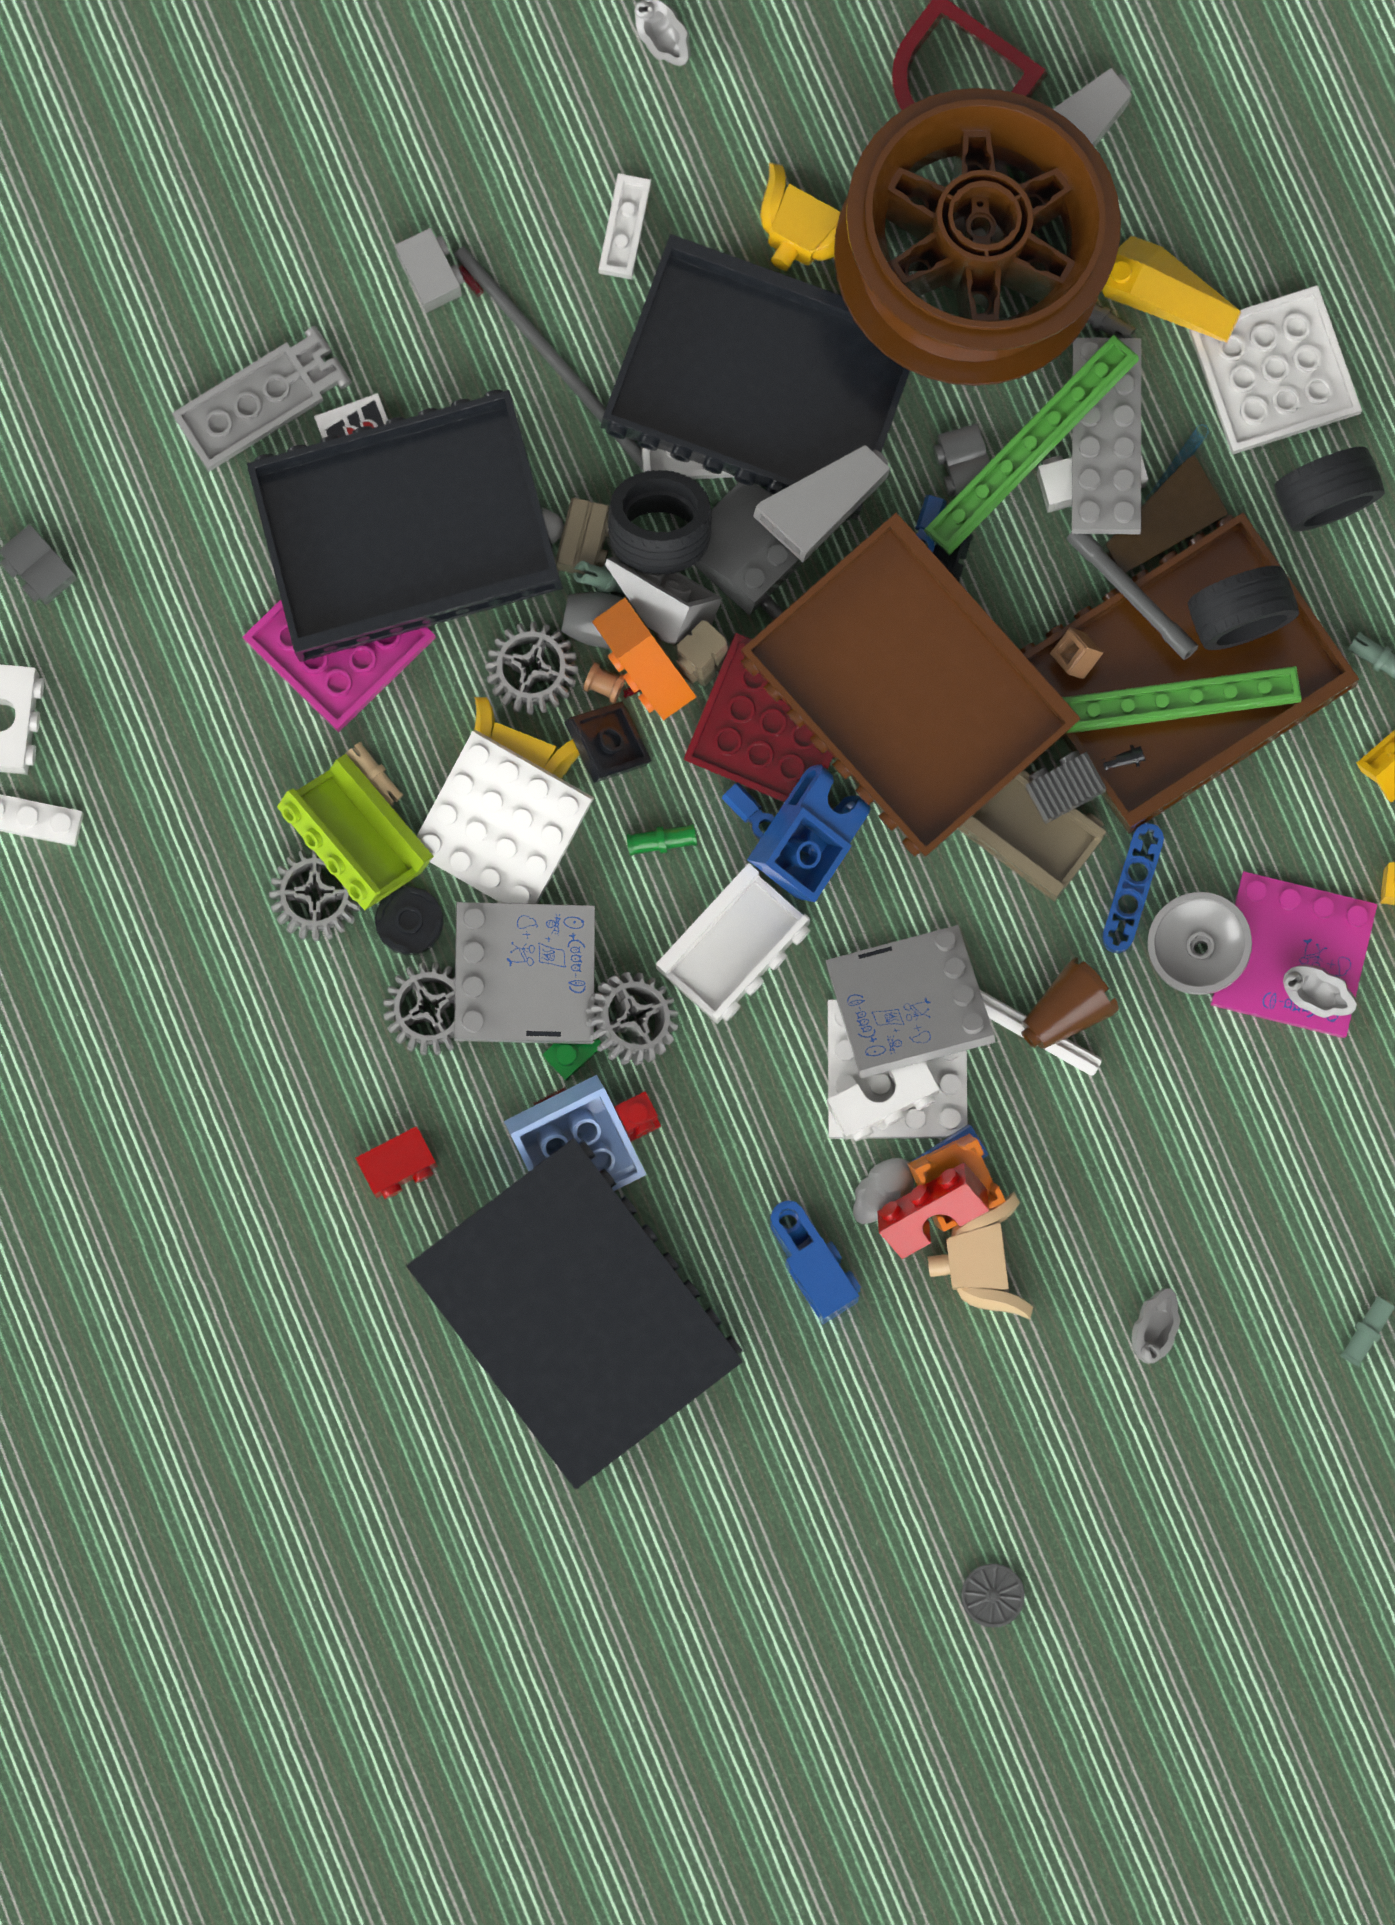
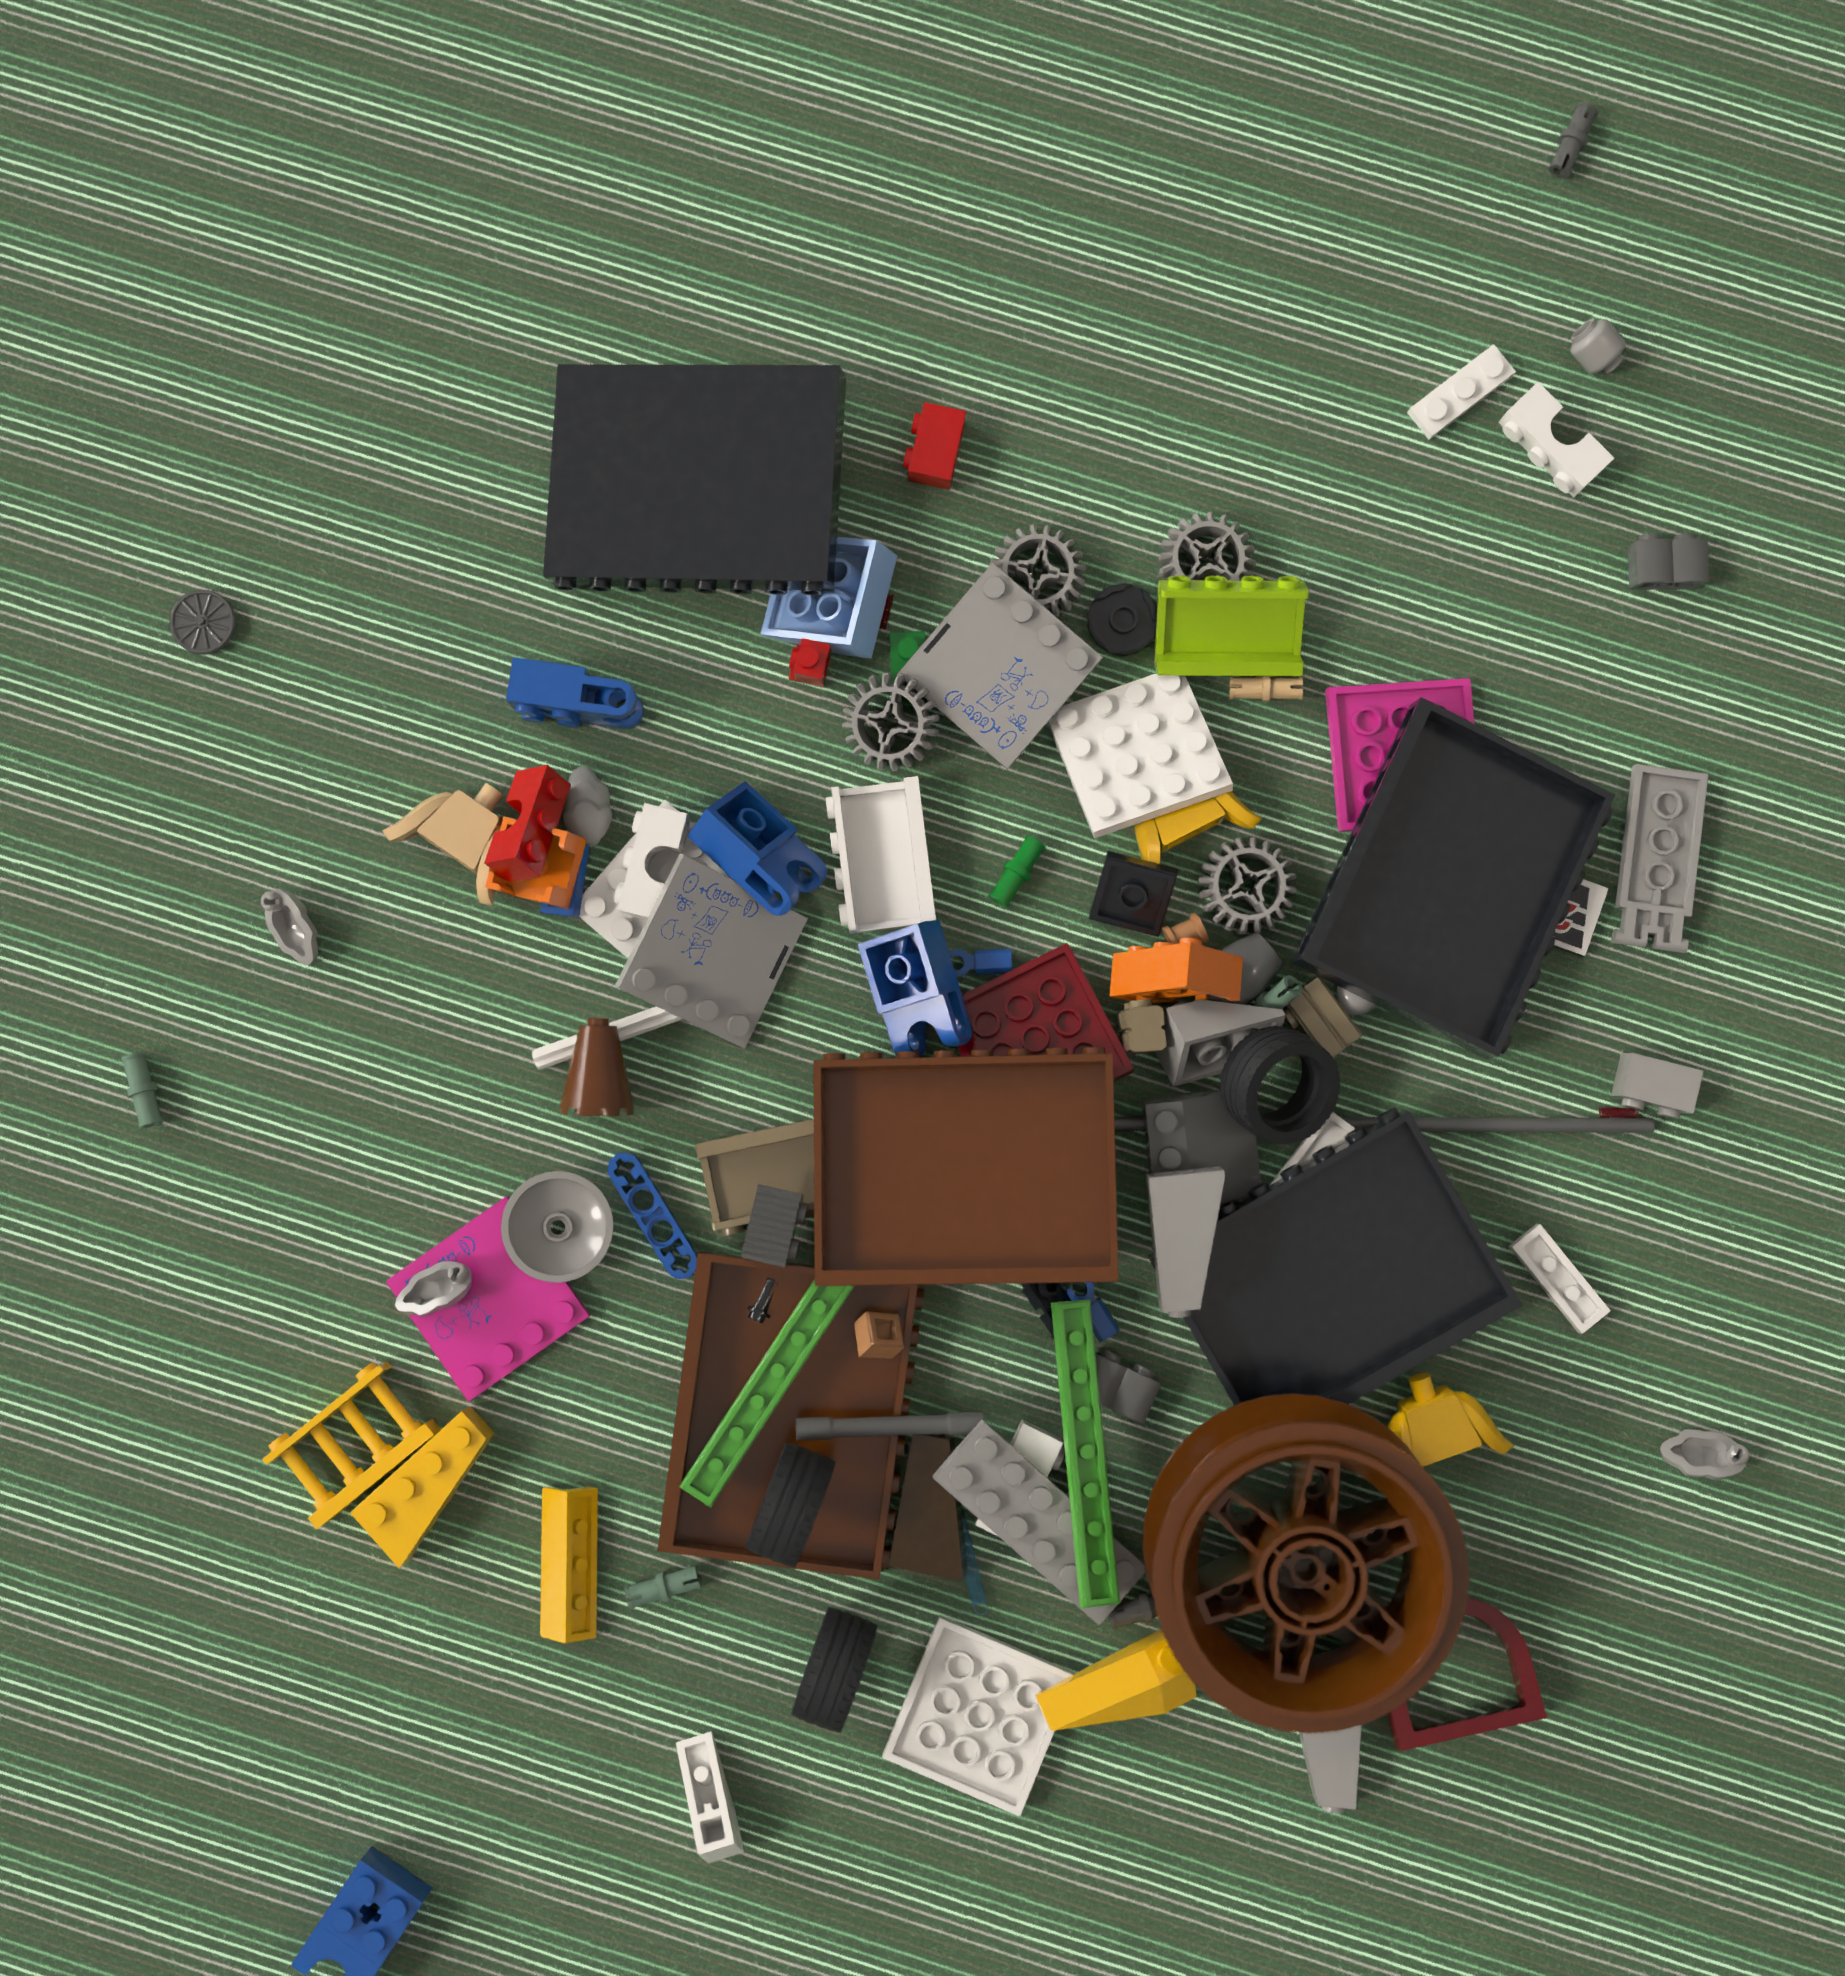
camera: 130 degrees right, 5 degrees up
none -> blue brick [687,781,827,916]

